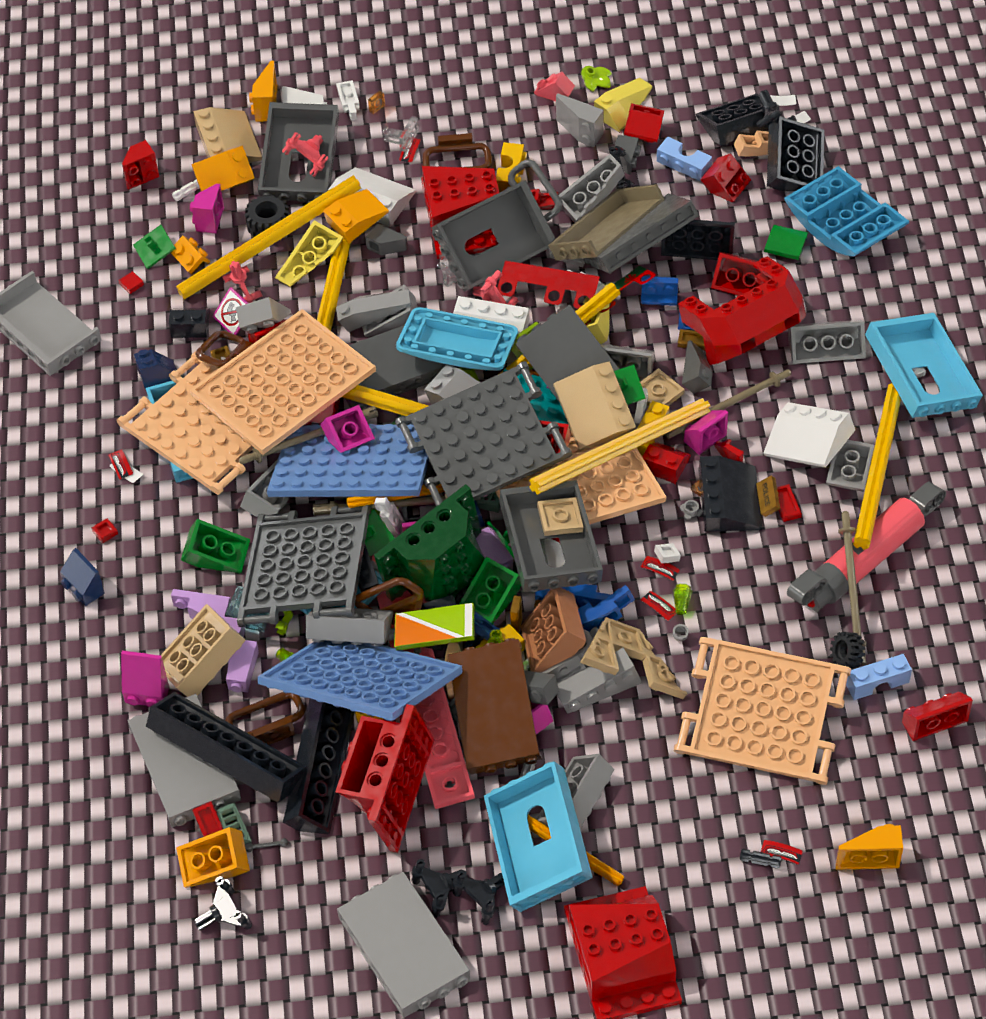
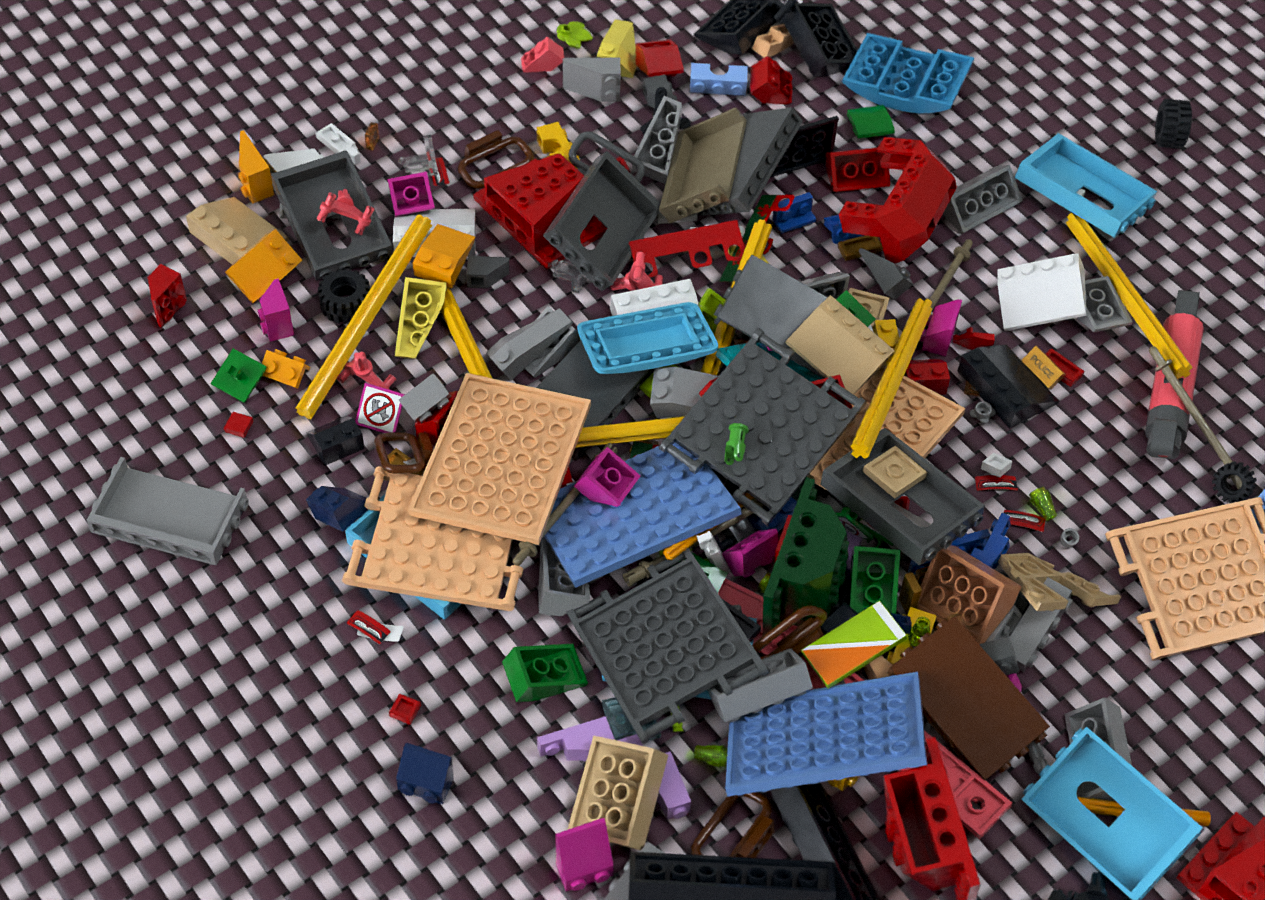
camera: 35 degrees left, 0 degrees up
white axle [172,179,200,201] -> none
none -> dark pink slope [387,171,435,217]
none -> bright green piece [724,423,749,465]

